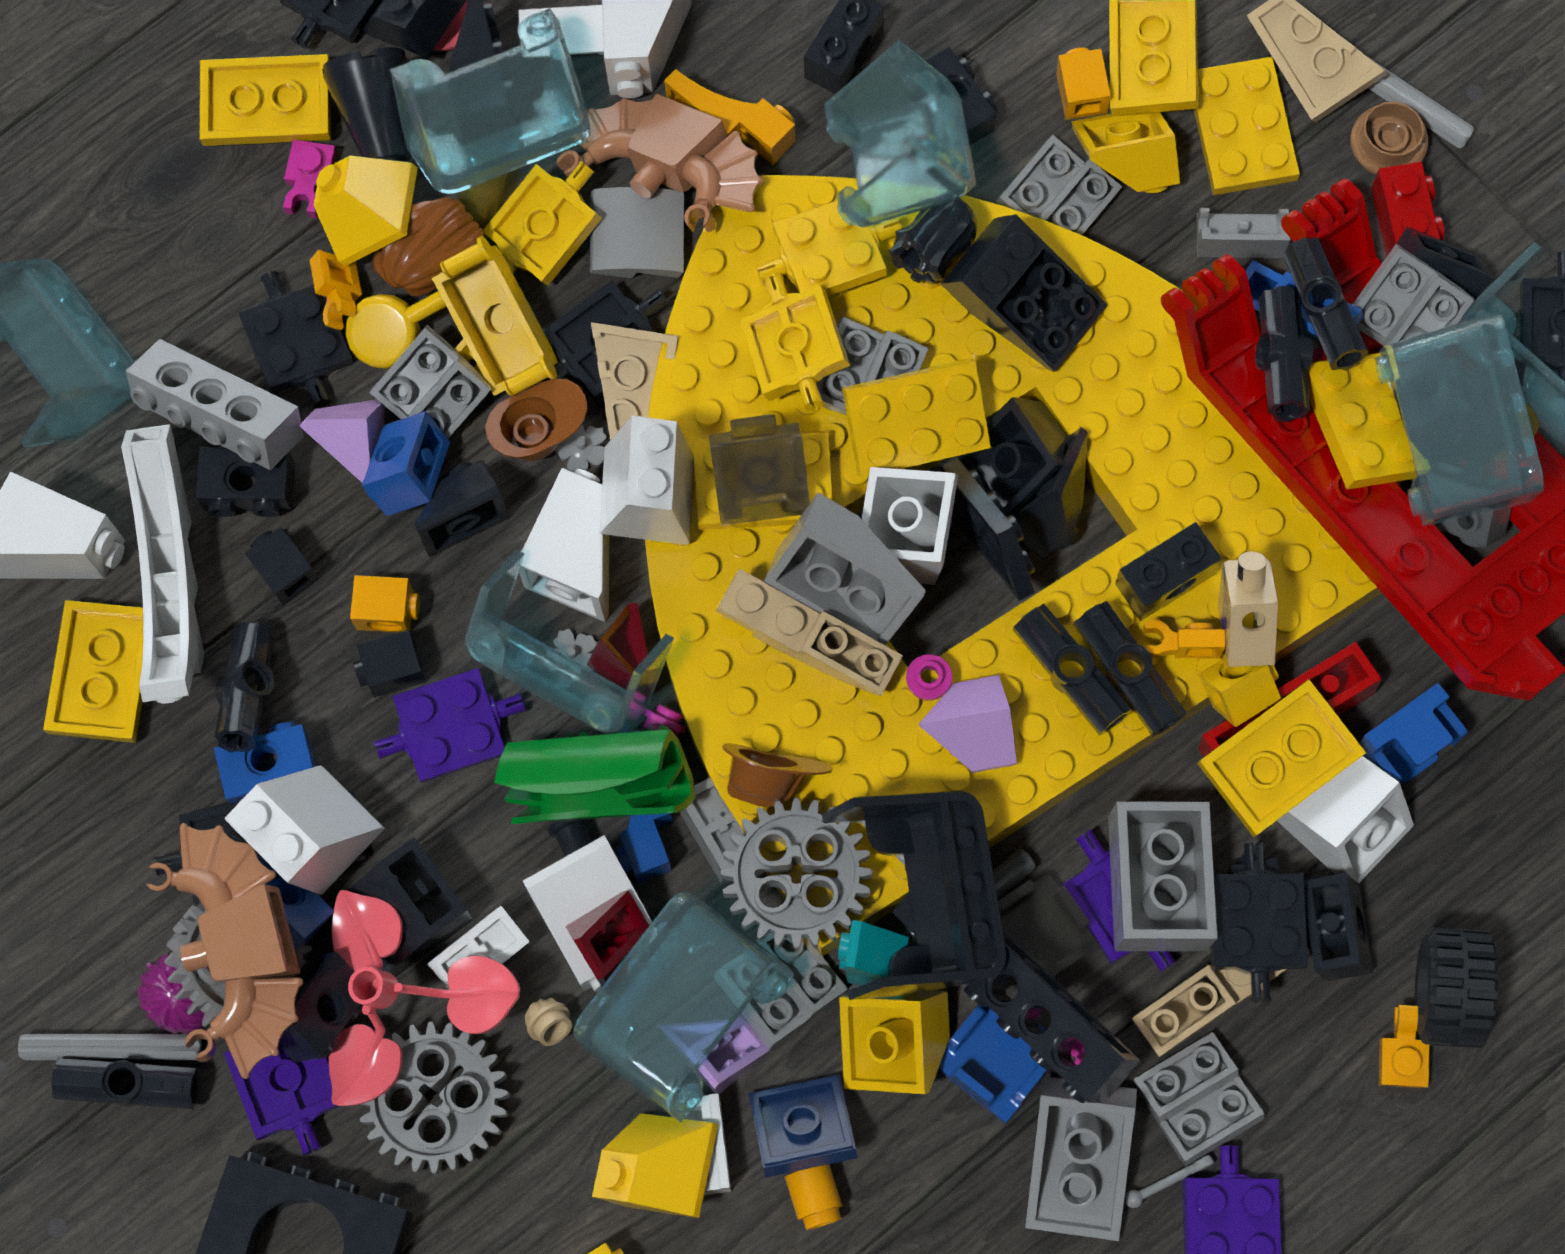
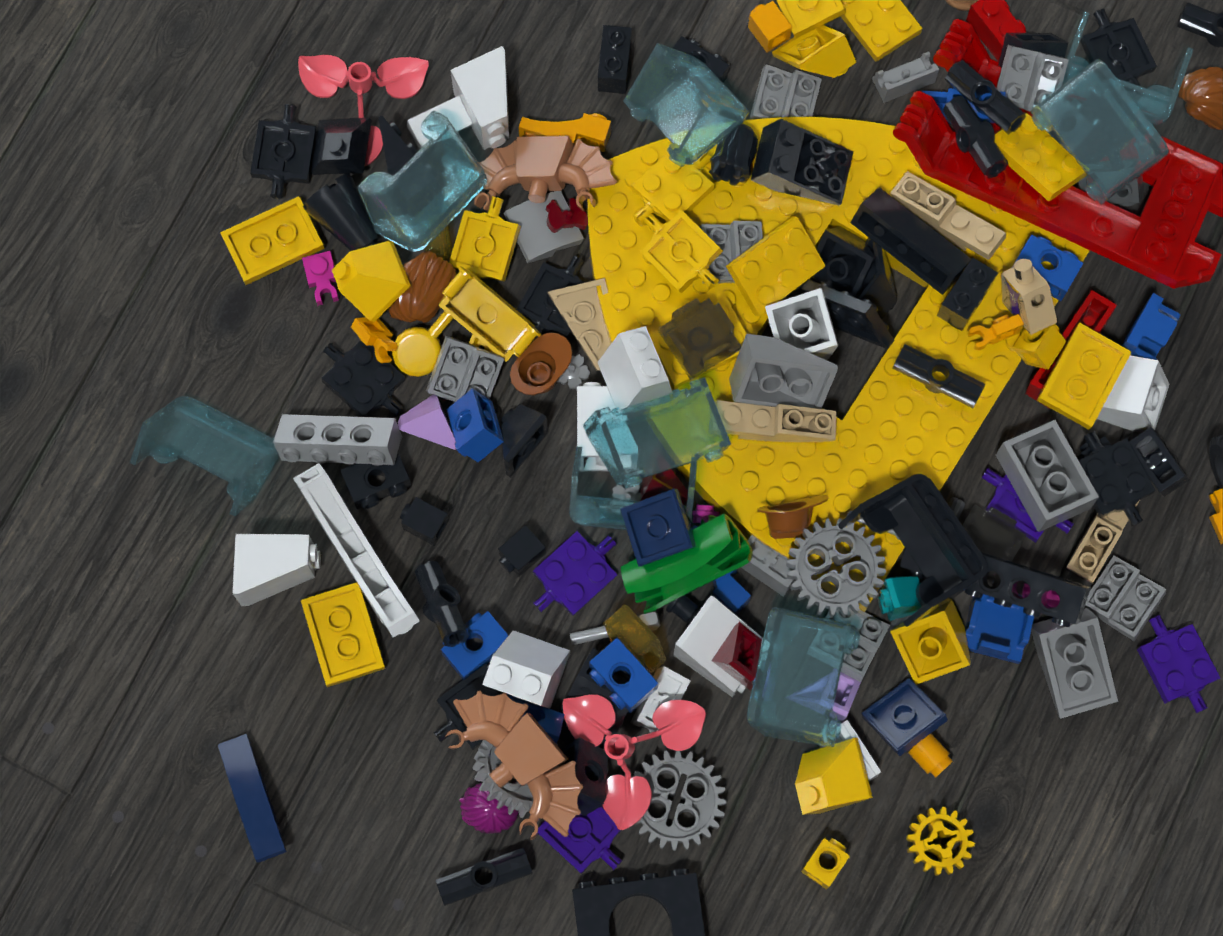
camera: 30 degrees left, 0 degrees up
light grey axle [18,1034,203,1060] -> none
light orange brick [350,575,420,633] -> none
tan plate [525,998,572,1046] -> none
dark pink plate [906,654,952,701] -> none
lavender slope [919,675,1017,773] -> none
black piece [1073,601,1186,737] -> none
light grey hinge [1124,1155,1215,1208] -> none
none -> dark red piece [545,198,588,233]
none -> light grey piece [570,612,661,645]
none -> clear light blue windscreen [583,377,731,489]
none -> blue brick [589,638,659,713]
none -> clear yellow slope [604,605,667,674]
none -> dark blue tile [620,489,696,567]
none -> black brick [850,187,971,295]
none -> tan slope [890,171,1006,260]
none -> blue brick [1012,234,1083,301]

